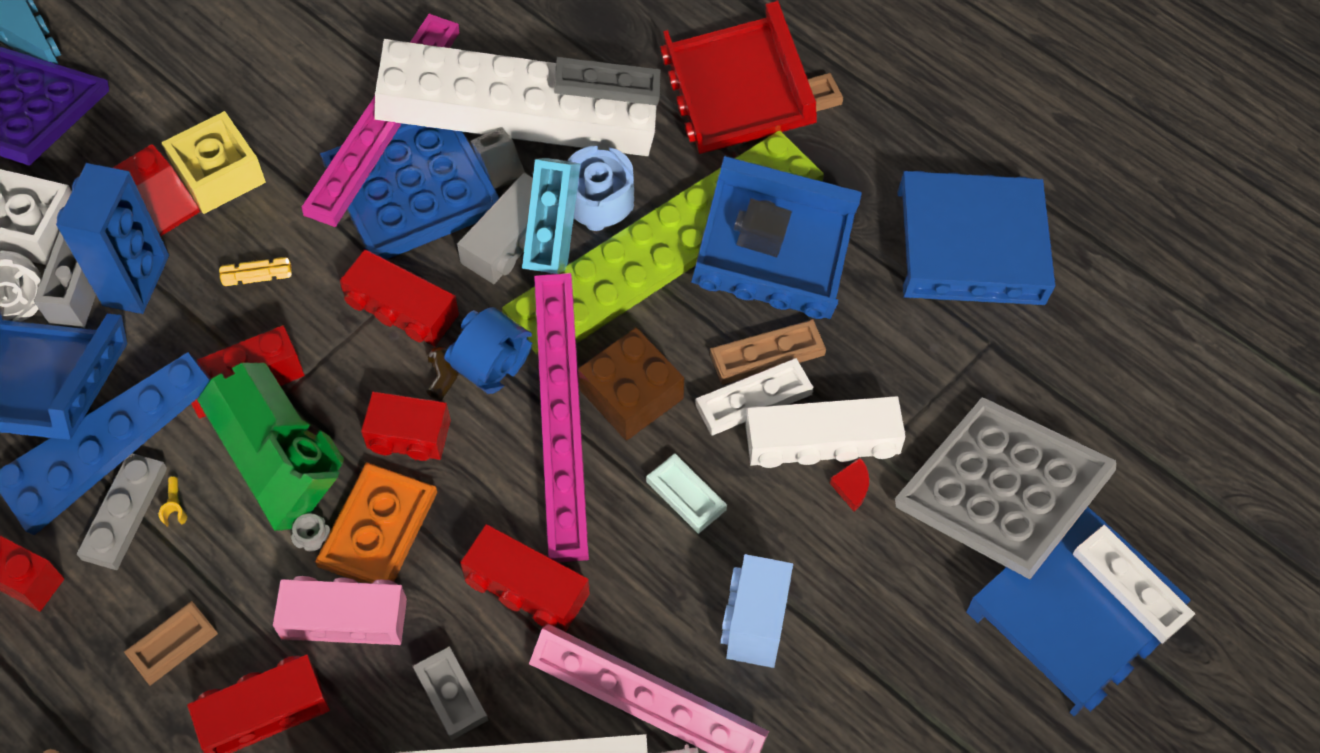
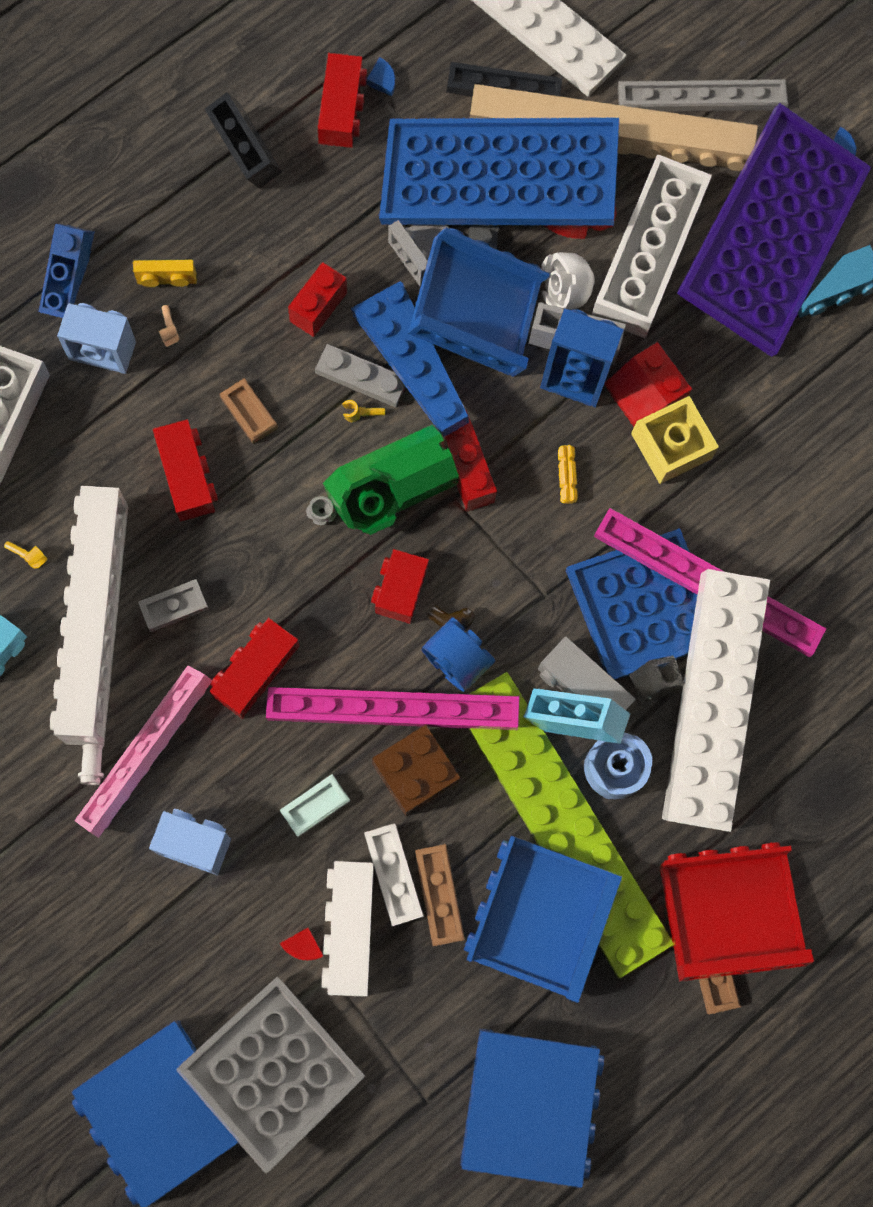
camera: 90 degrees right, 15 degrees up
bright pink brick [273,576,407,645] -> none
orange tile [315,462,437,584] -> none
red brick [340,250,459,347] -> none
dark grey plate [554,57,660,106] -> none
clear smoke brick [733,198,792,258] -> none
white plate [1073,525,1195,644] -> none

